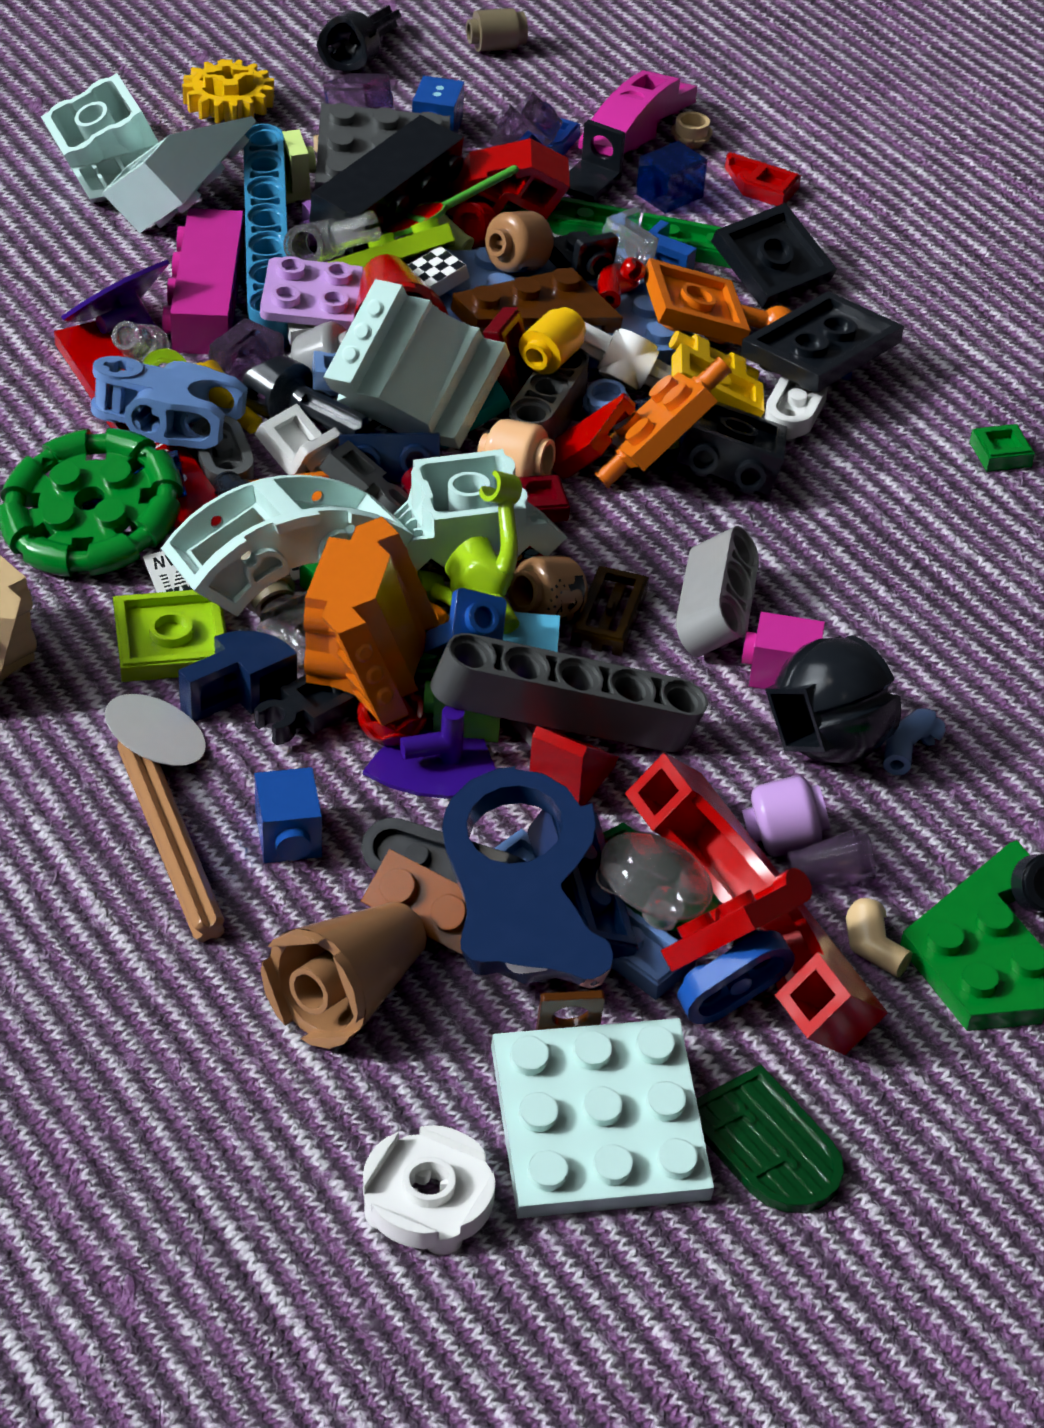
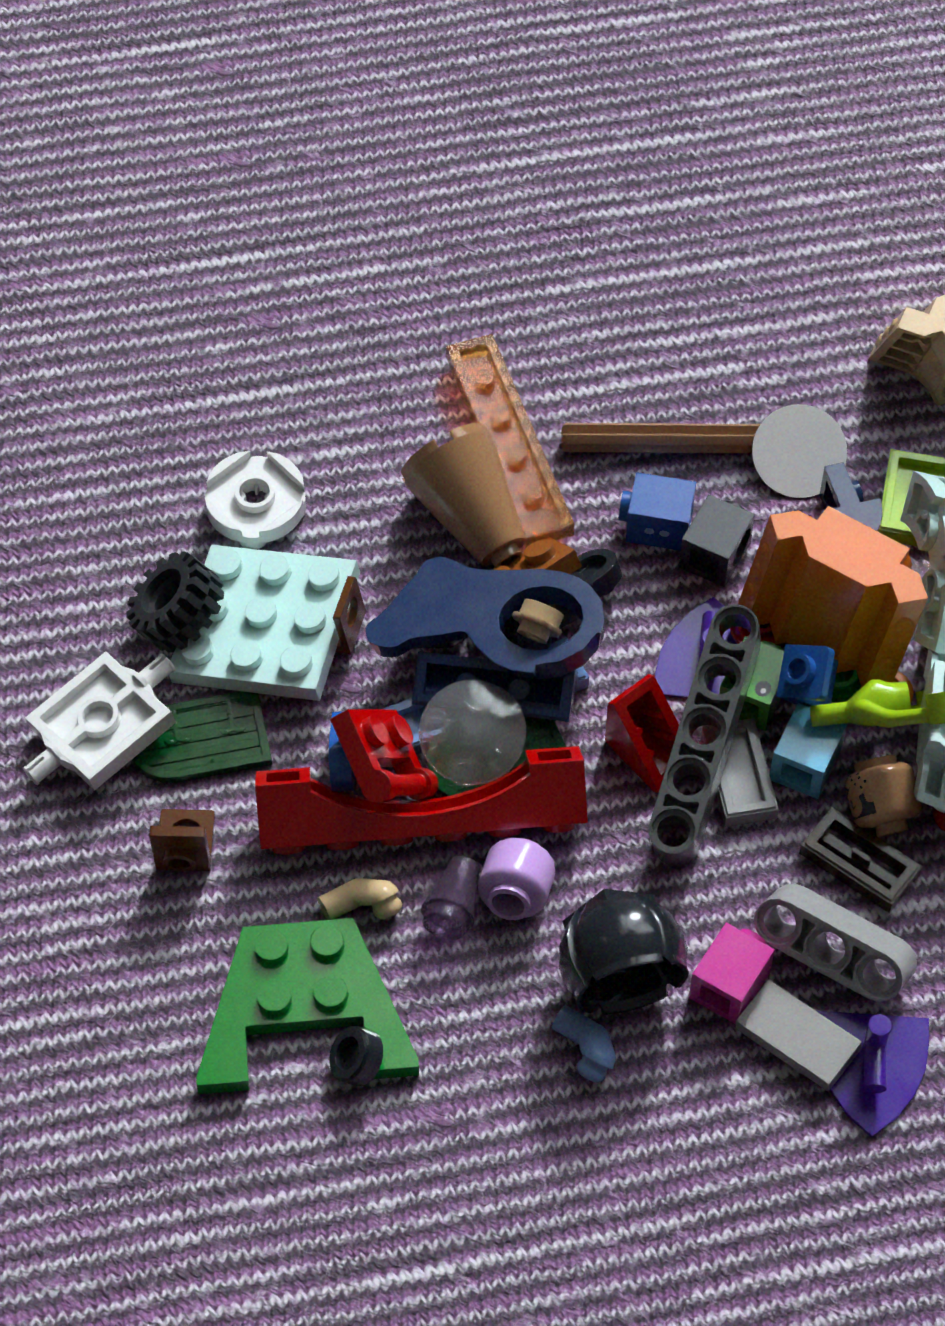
camera: 115 degrees right, 15 degrees up
none -> white plate [23,652,176,790]
none -> black tyre [126,551,224,653]
none -> reddish brown bracket [149,809,215,872]
none -> clear orange plate [446,334,575,548]
none -> tan plate [512,599,564,644]
none -> brick [679,494,755,587]
none -> light grey tile [736,980,862,1092]
none -> dark purple shield [816,1010,929,1138]

